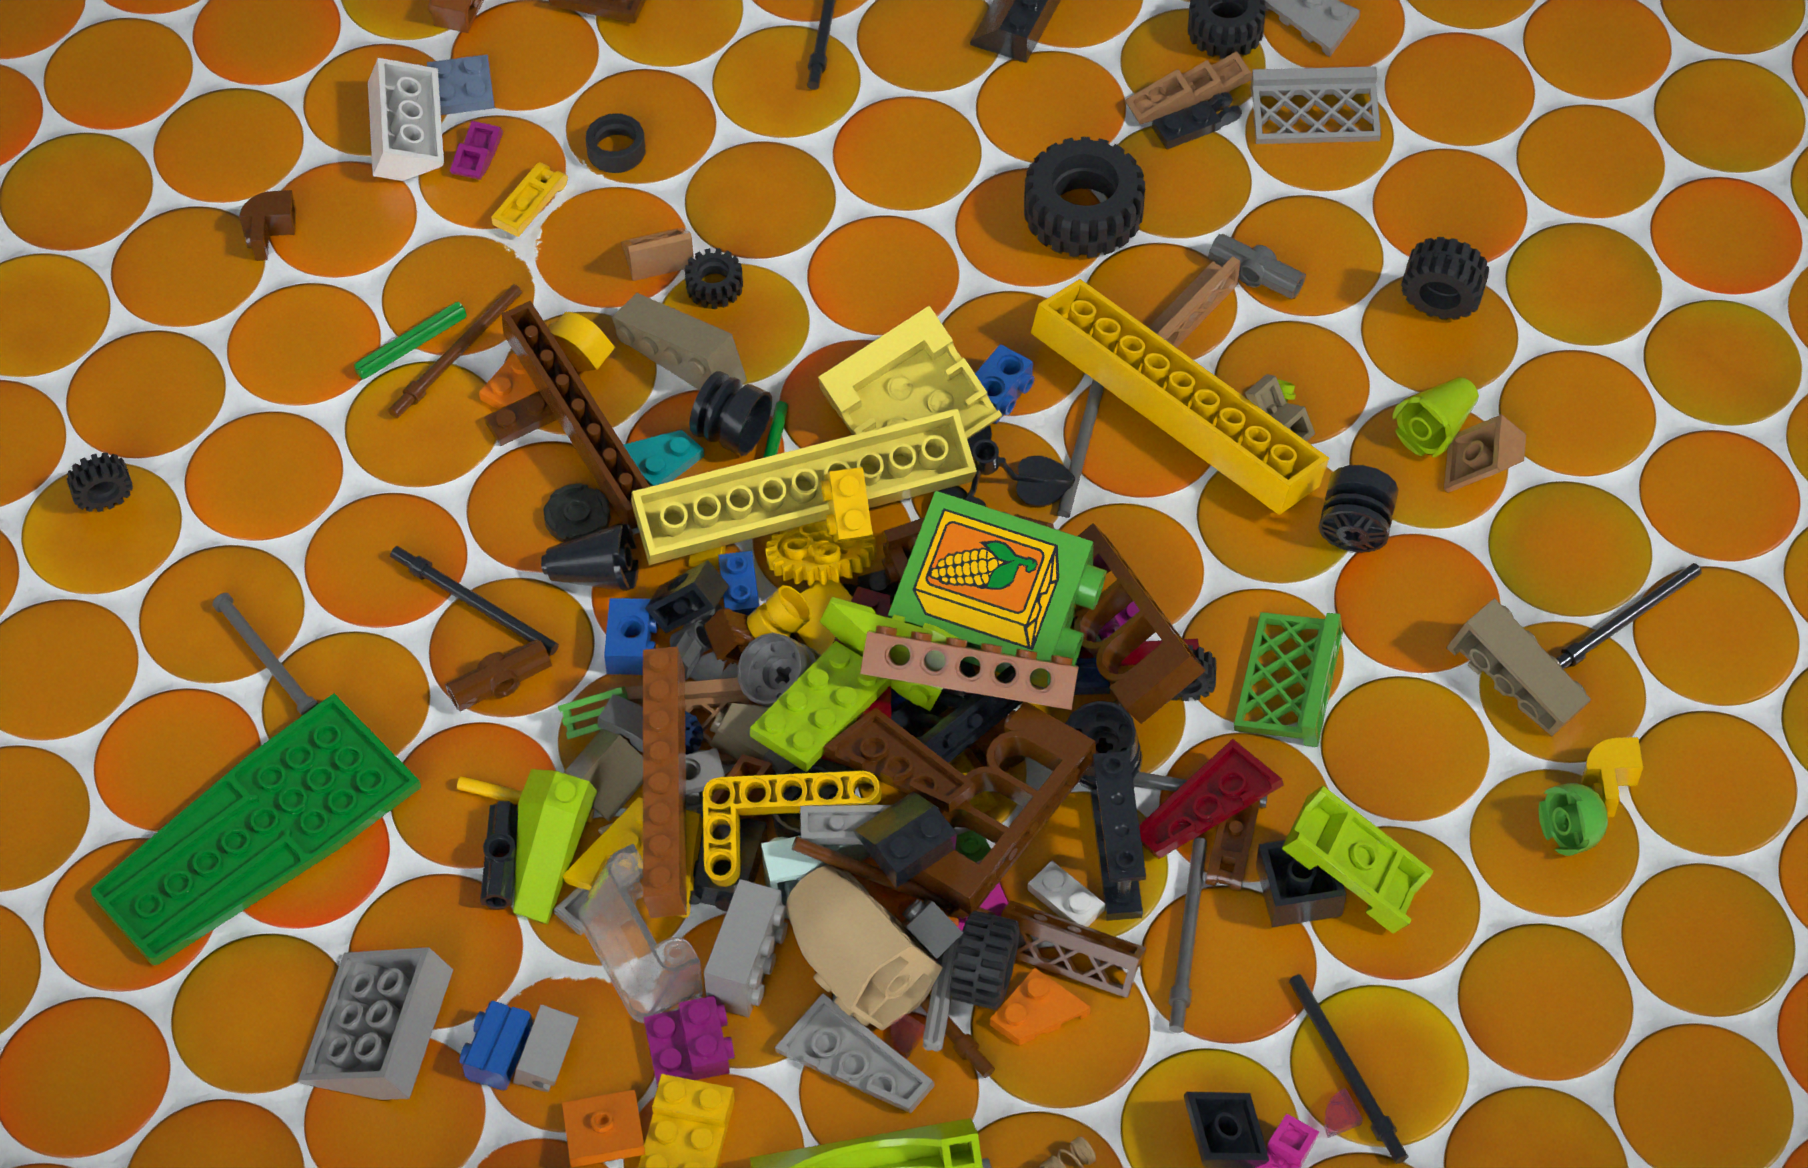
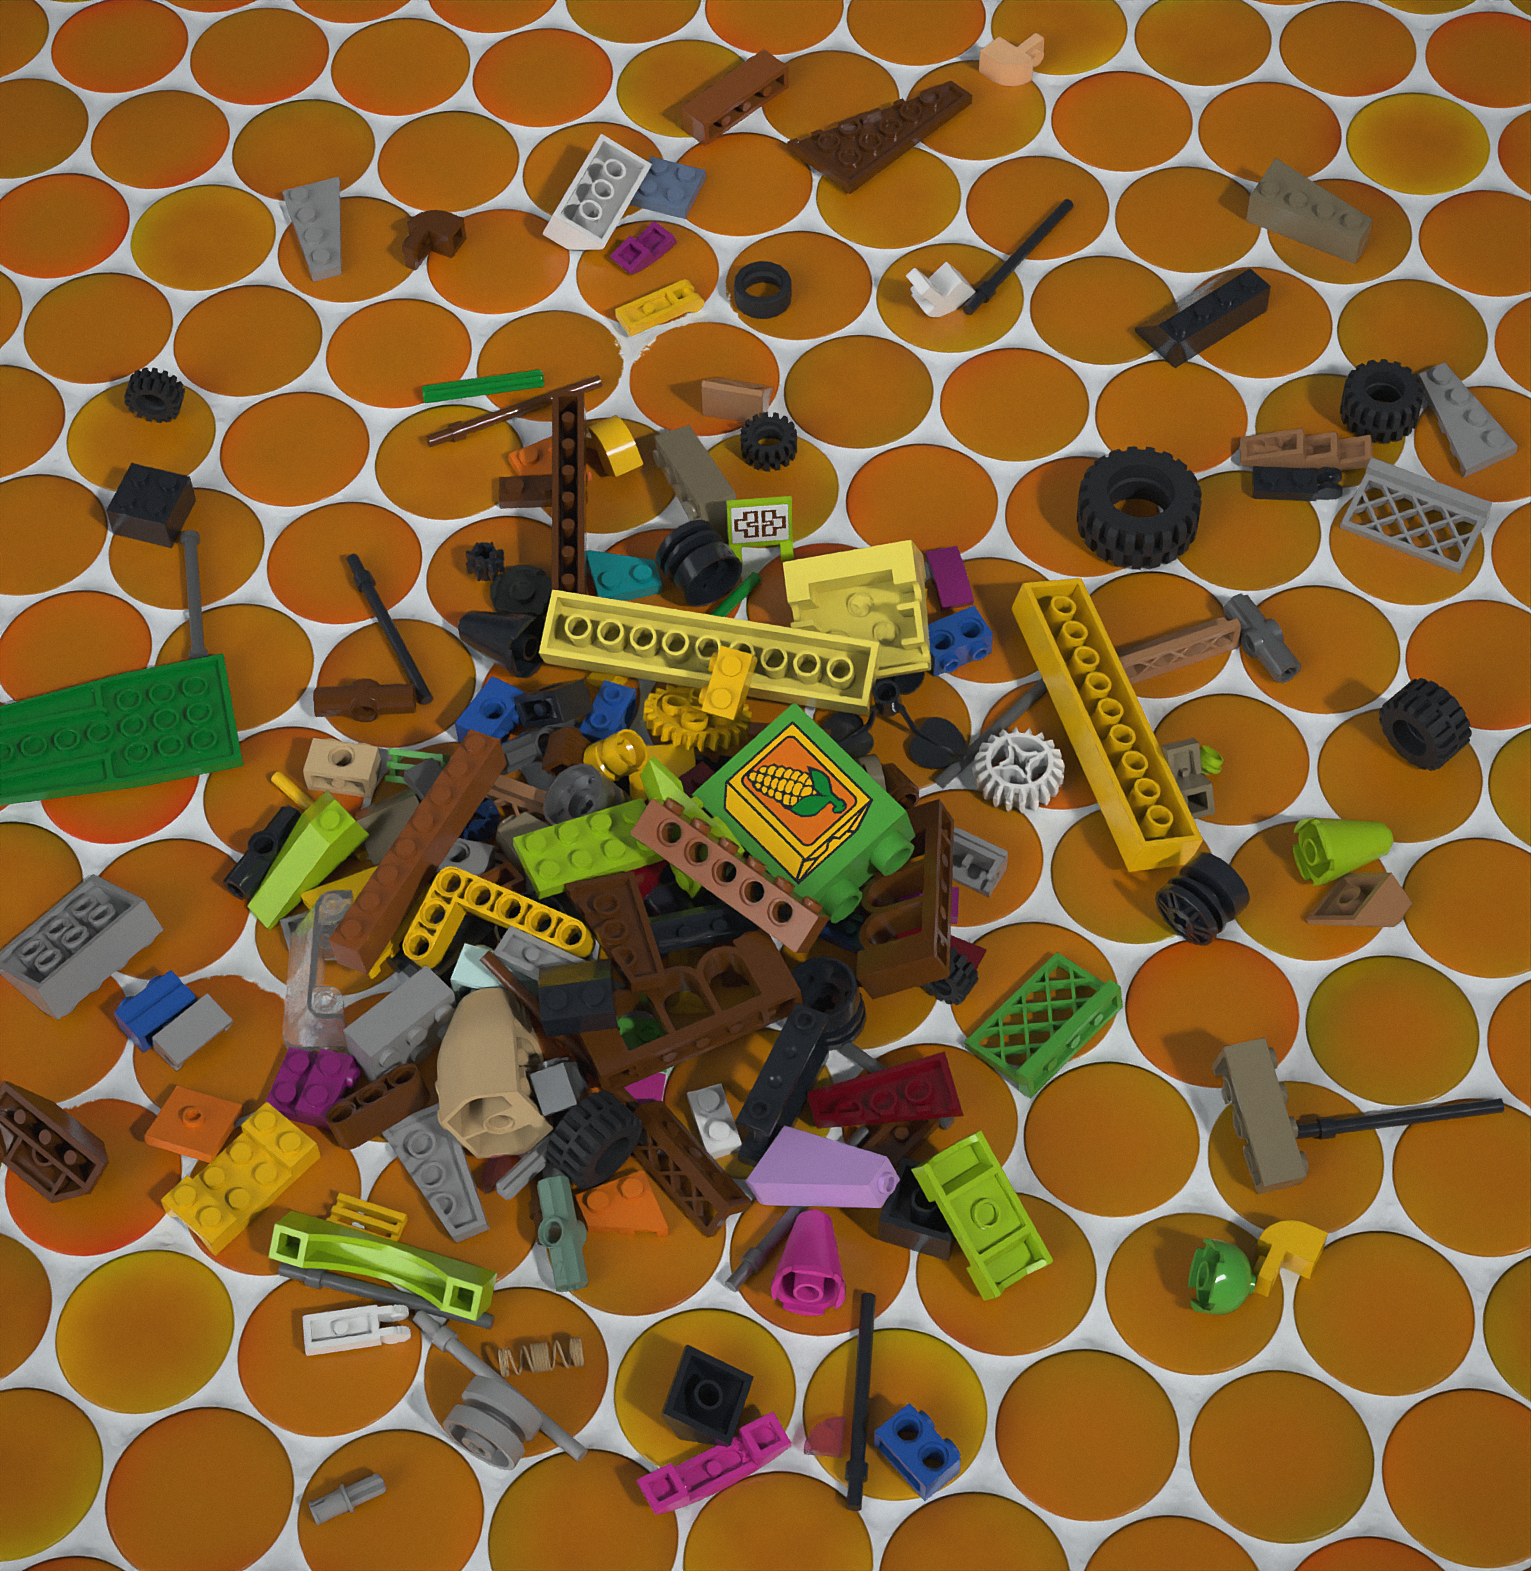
camera: 30 degrees right, 0 degrees up
none -> black brick [106,463,196,548]
none -> light grey wing [282,177,342,282]
none -> tan brick [303,738,382,798]
none -> reddish brown beam [325,1063,431,1150]
none -> yellow tile [326,1192,408,1242]
none -> black gear [466,542,505,581]
none -> sand green piece [537,1175,588,1292]
none -> flag [726,496,794,565]
none -> lavender slope [746,1125,900,1208]
none -> dark pink cone [771,1209,846,1316]
none -> blue brick [874,1403,961,1501]
none -> white brick [906,261,976,317]
none -> magenta slope [925,546,974,611]
none -> light grey hinge [952,826,1008,898]
none -> white gear [973,727,1065,813]

